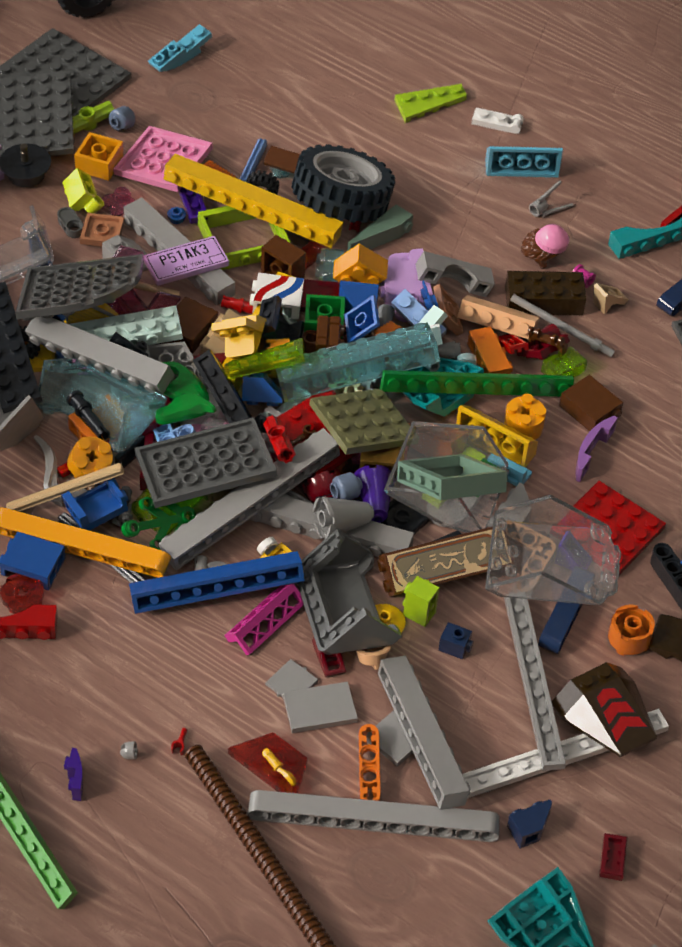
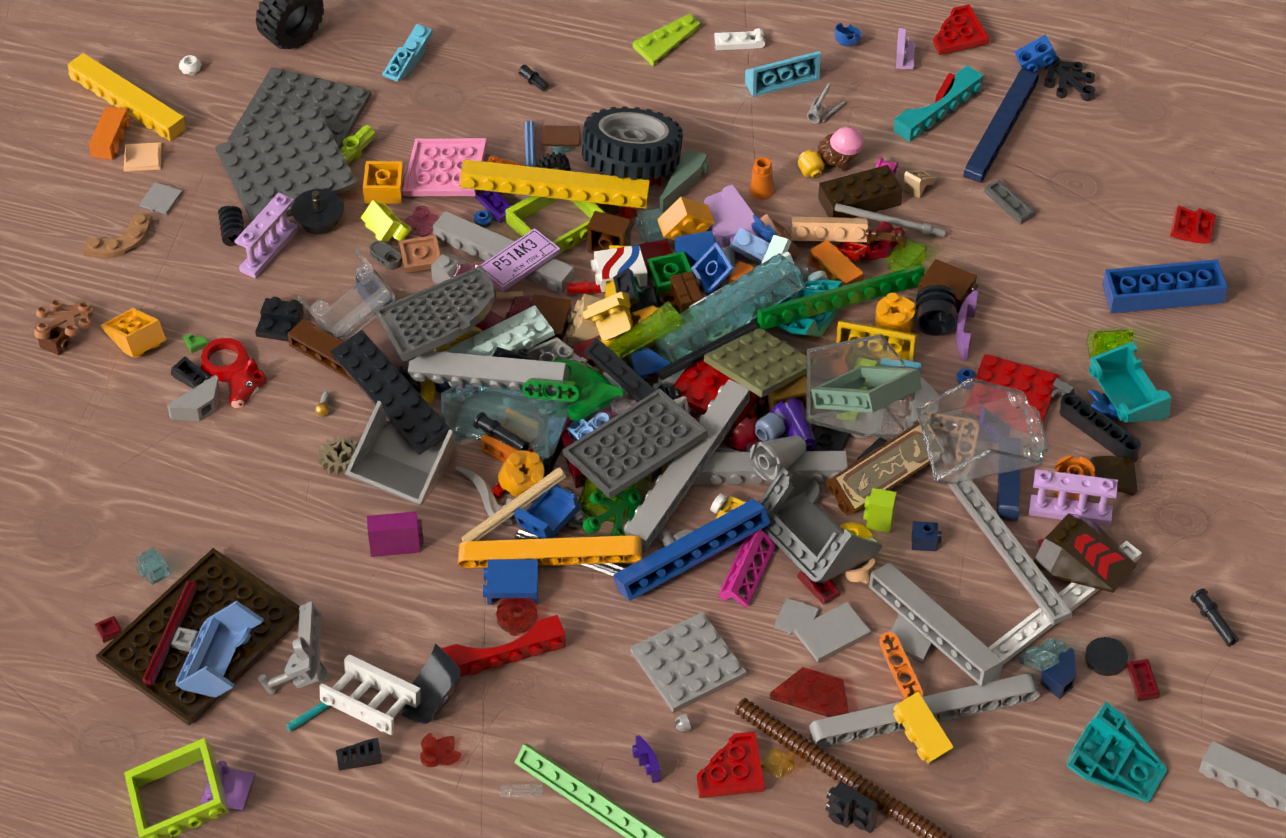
camera: 15 degrees left, 0 degrees up
sand blue head [109,106,135,132] -> none
red hand [171,728,187,755] -> none
yellow piece [262,748,296,787] -> none
red piece [263,415,296,463] -> none
reddish brown hand [291,424,316,446] -> none
light grey arch [416,251,495,297] -> none
none -> black axle [518,64,549,91]
none -> green beam [522,378,581,402]
none -> light grey plate [630,612,747,713]
none -> black axle [657,321,758,380]
none -> red plate [696,731,765,798]
none -> orange plant [749,157,775,199]
none -> clear yellow bracket [761,747,796,780]
none -> yellow head [797,150,825,179]
none -> black plate [825,781,878,833]
none -> blue hair [835,23,862,47]
none -> yellow brick [893,692,953,764]
none -> lavender bracket [896,28,915,70]
none -> black wheel [916,284,957,336]
none -> blue plate [956,368,976,387]
none -> clear light blue plate [1019,638,1067,671]
none -> lavender fence [1029,469,1118,526]
none -> dark grey tile [1051,378,1076,403]
none -> black tile [1085,637,1128,676]

